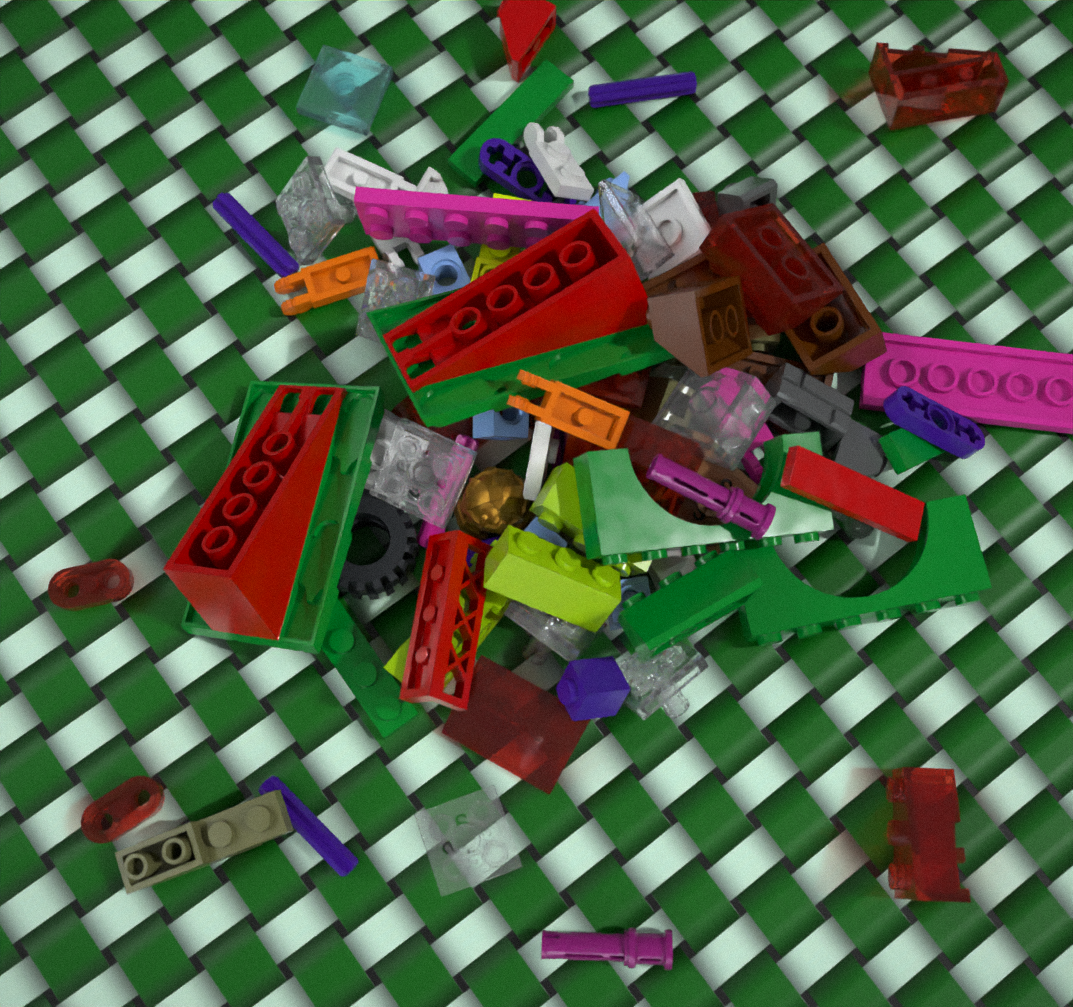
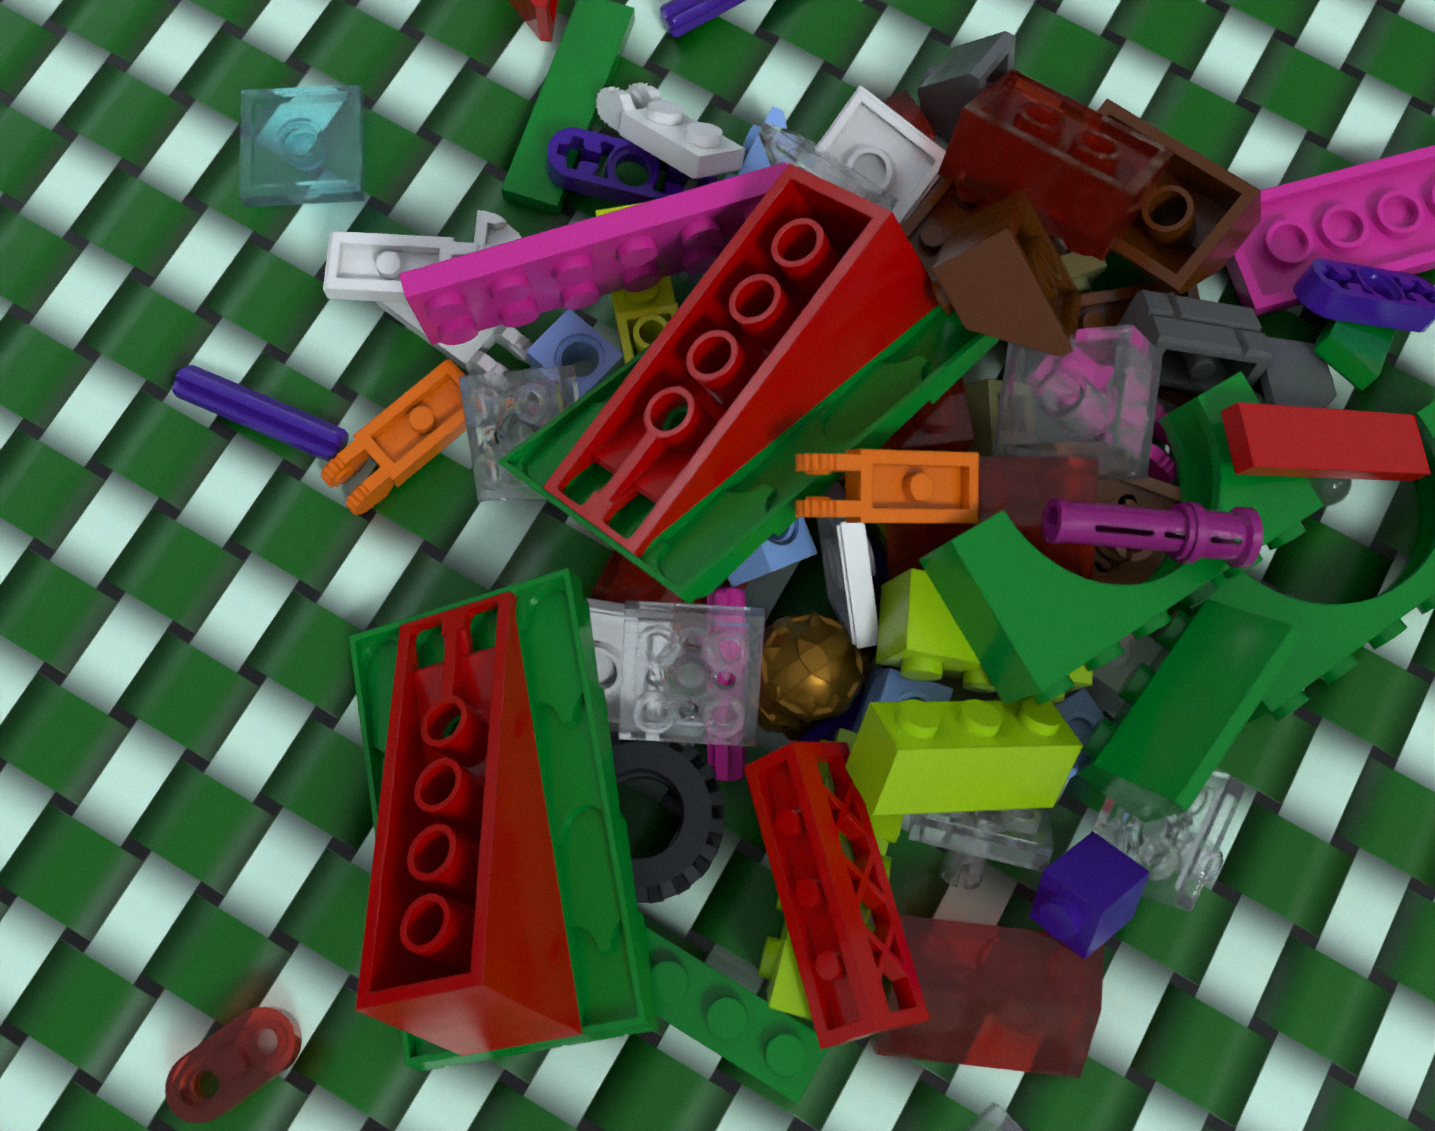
camera: 25 degrees left, 0 degrees up
clear plate [275,156,355,265] -> none

